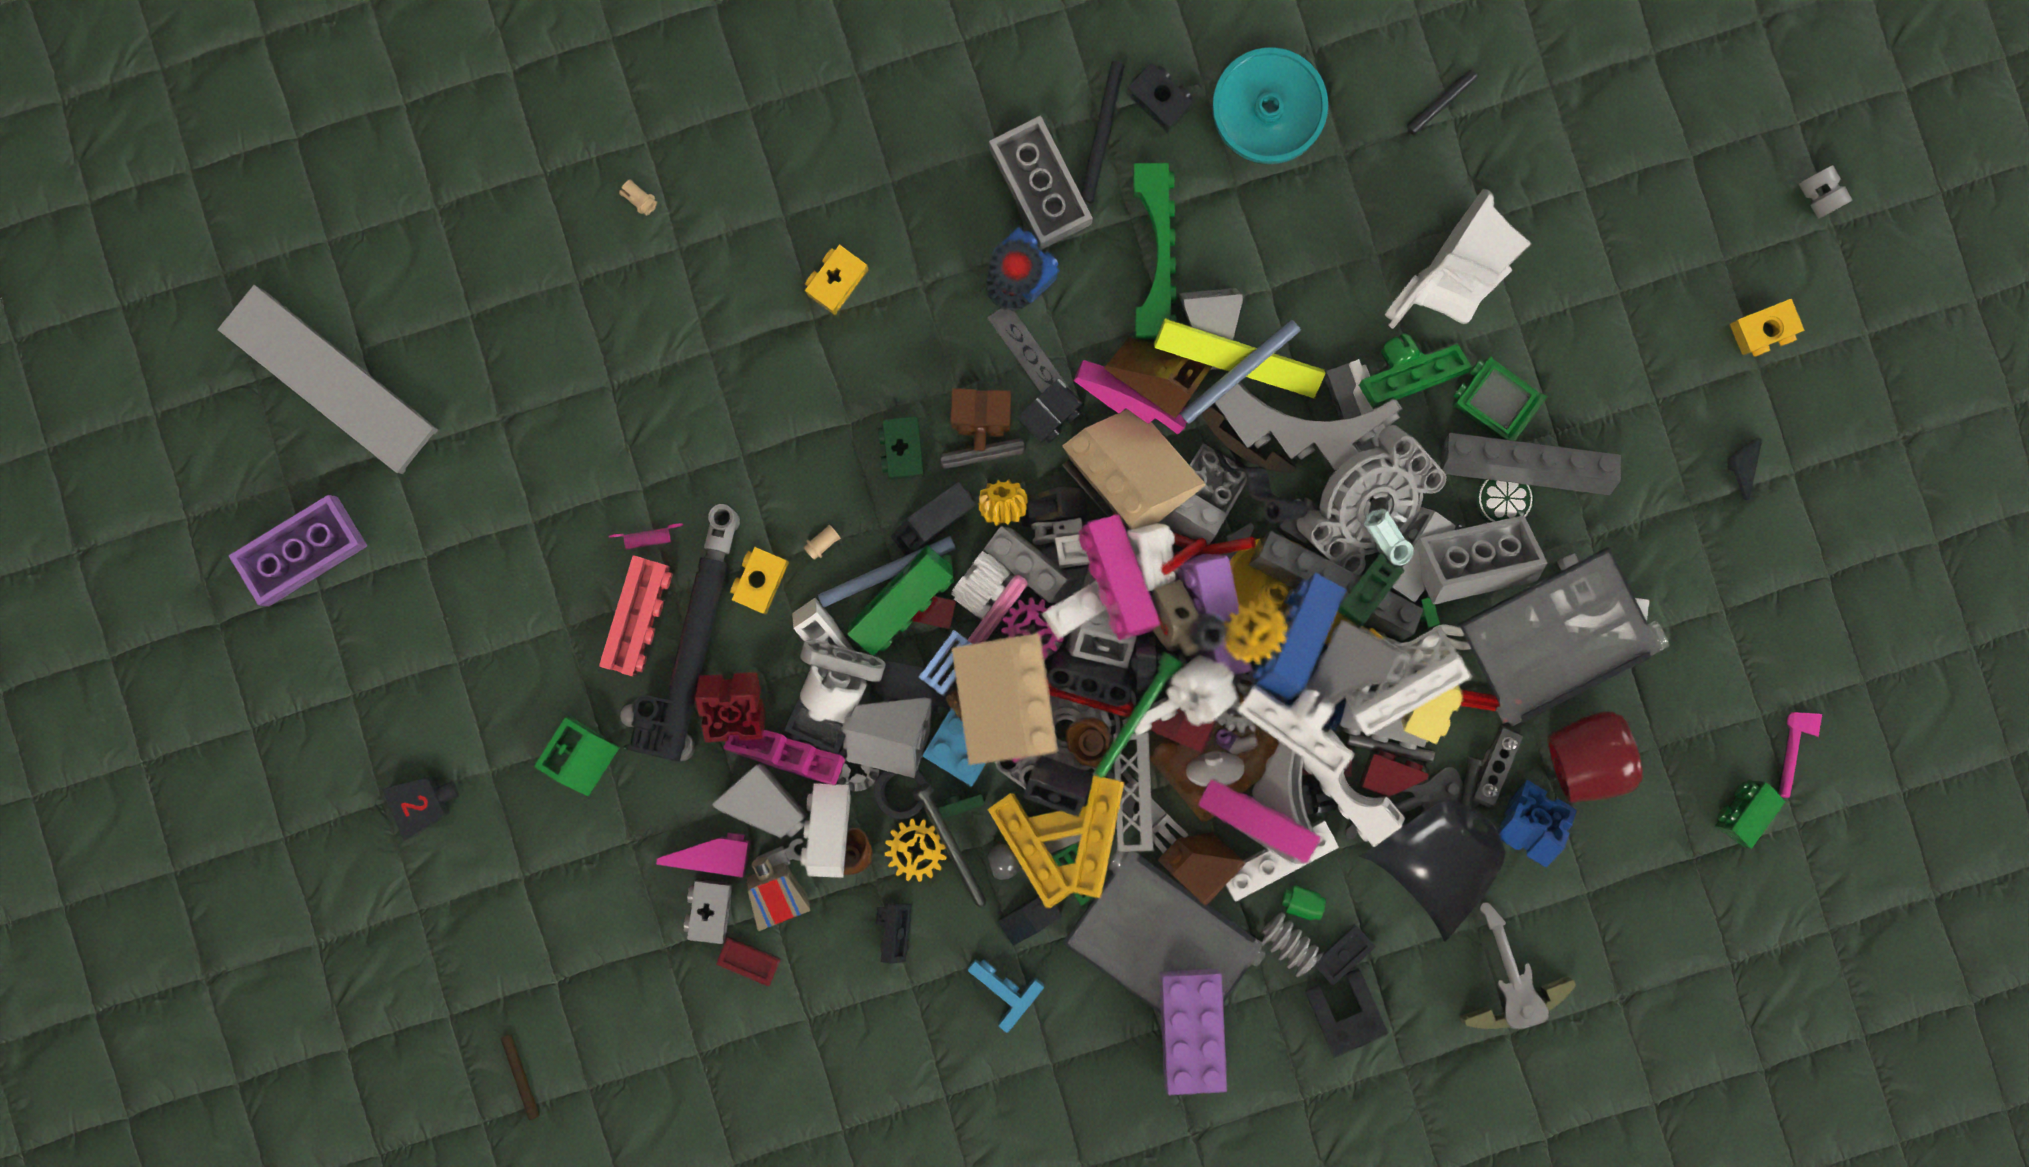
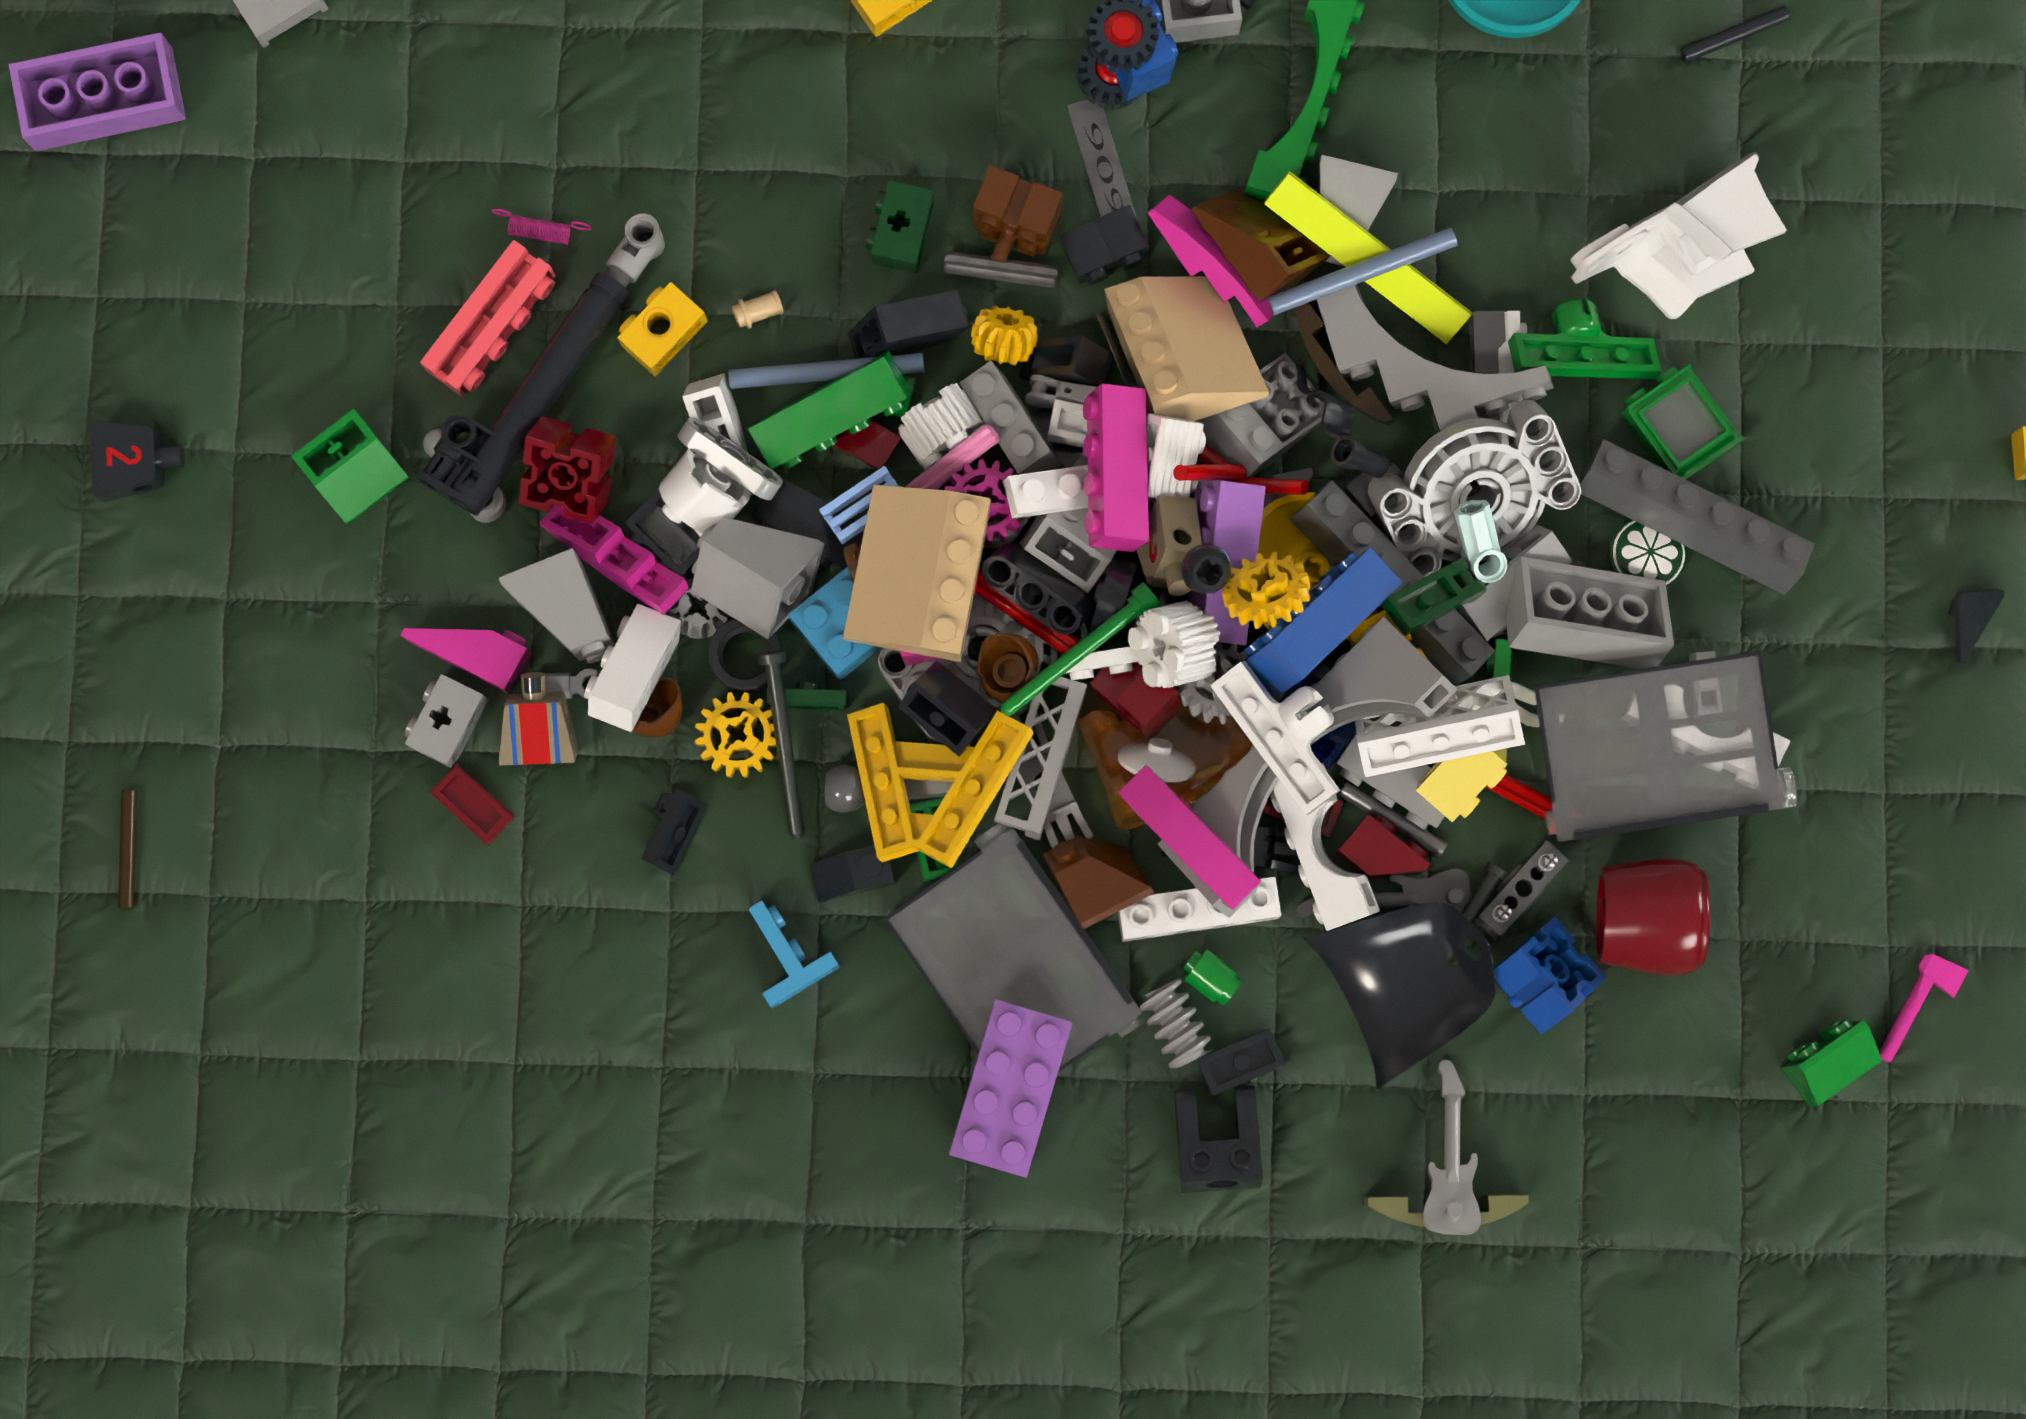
camera: 15 degrees right, 5 degrees down
arm [1216,729,1259,754] -> none

